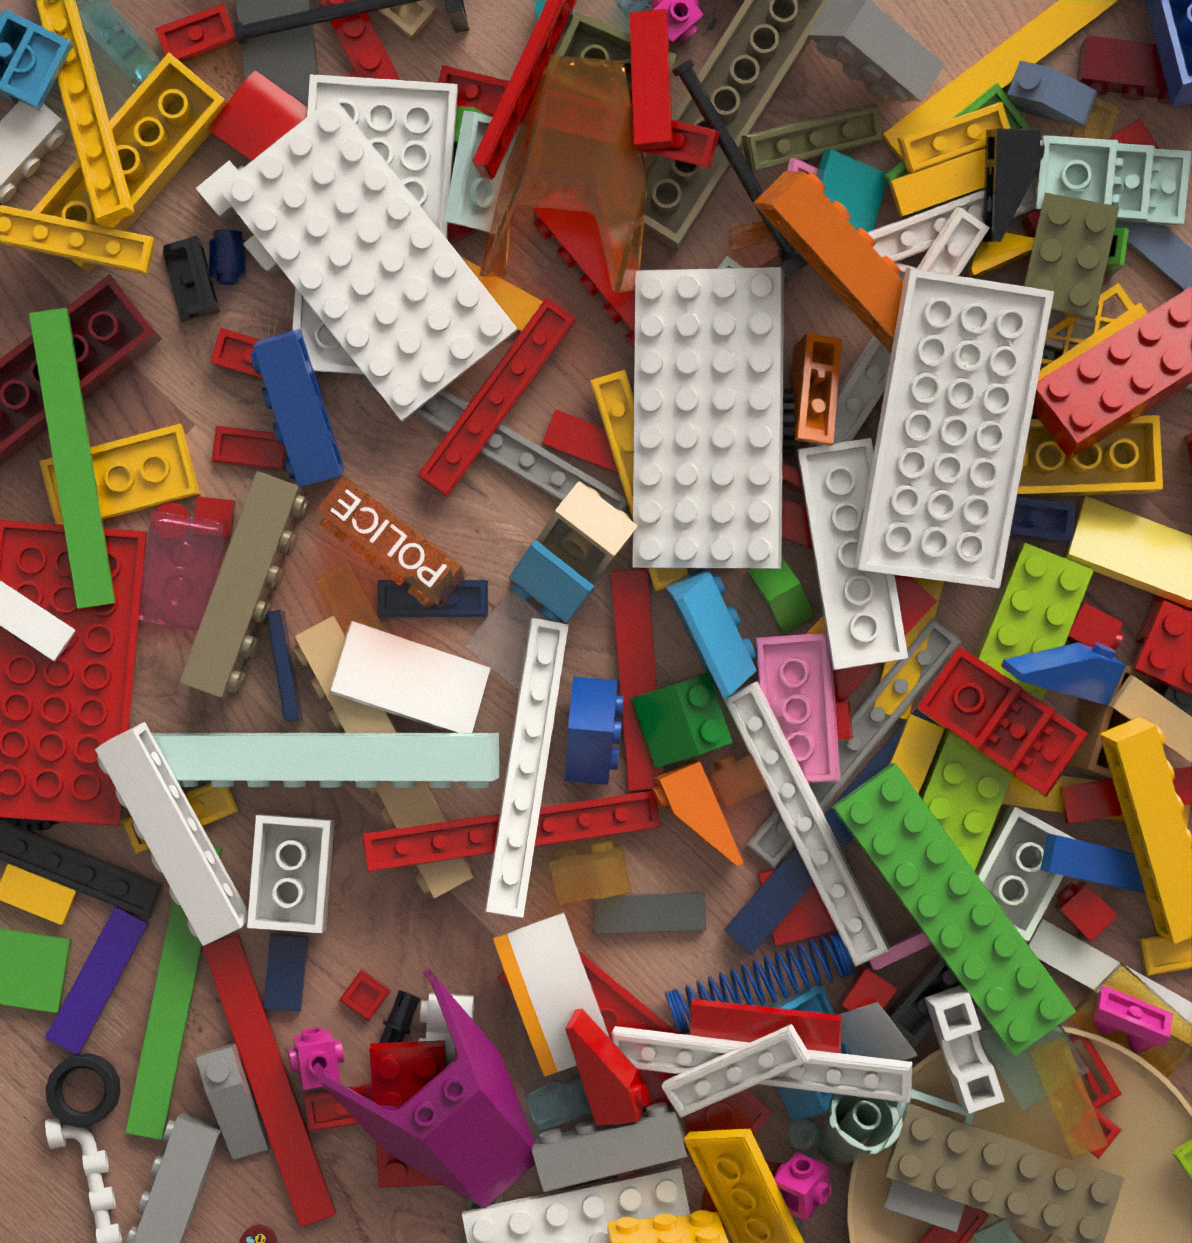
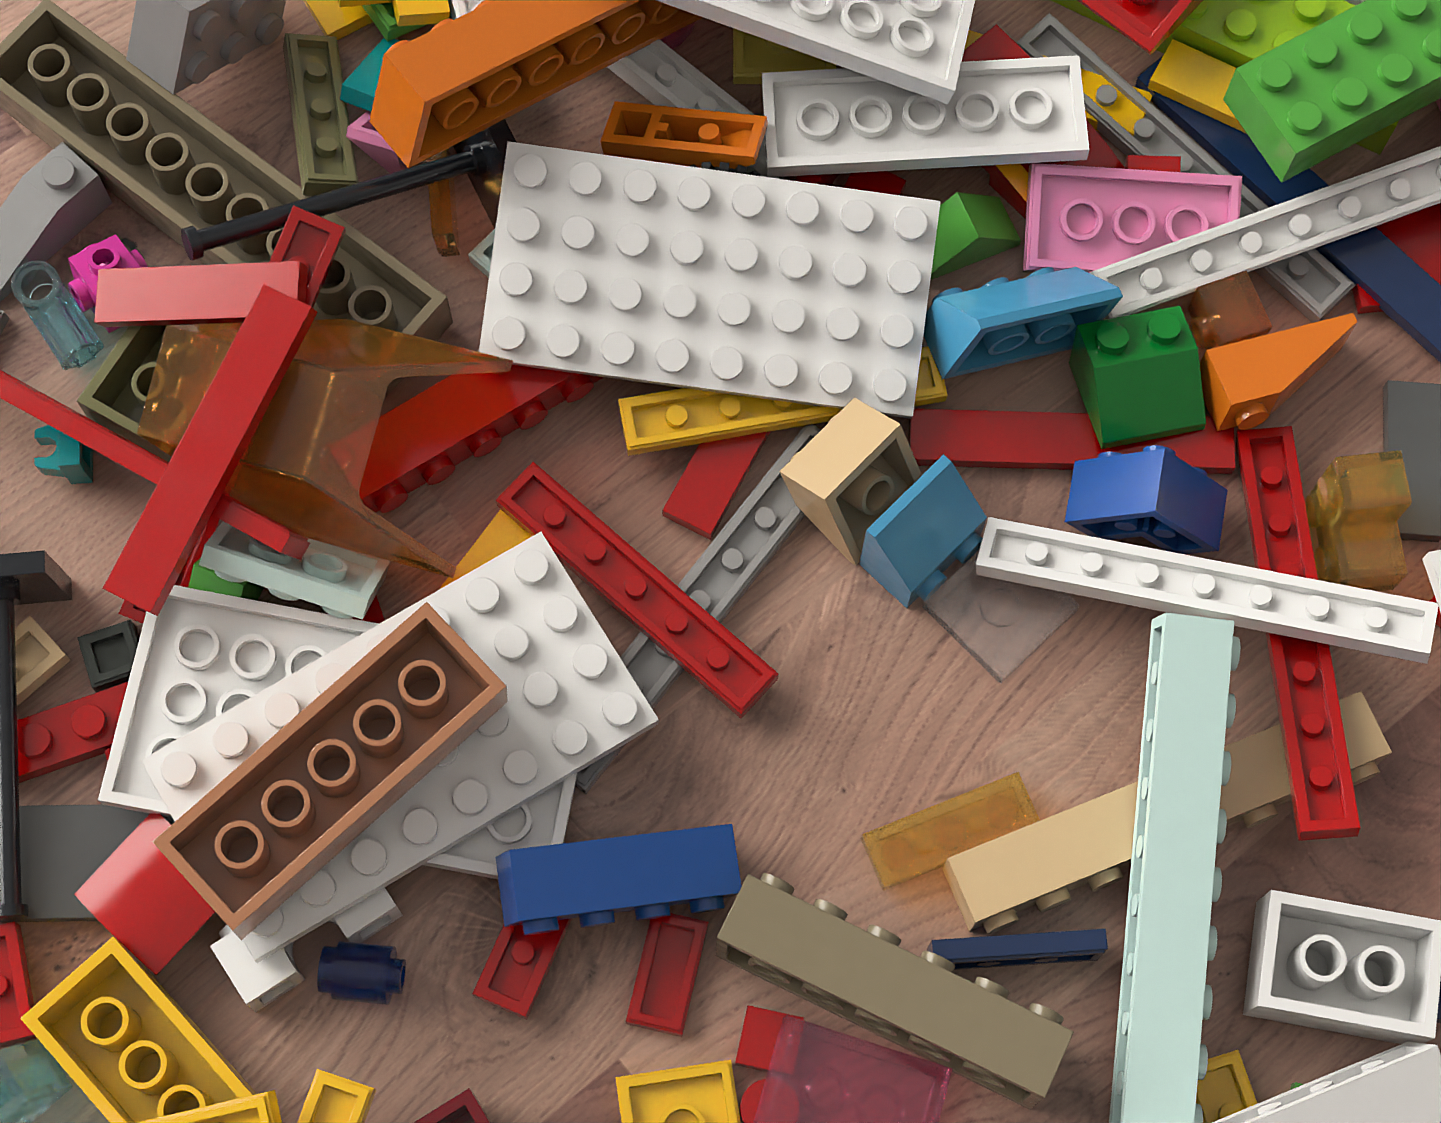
camera: 85 degrees left, 15 degrees down
black hinge [162,235,221,322] -> none
clear orange brick [316,476,468,609] -> none
white tile [329,621,490,733] -> none
dark blue tile [378,580,488,617] -> none
none -> pearl dark grey tile [77,619,139,692]
none -> red tile [102,284,318,616]
none -> nougat brick [152,602,508,941]

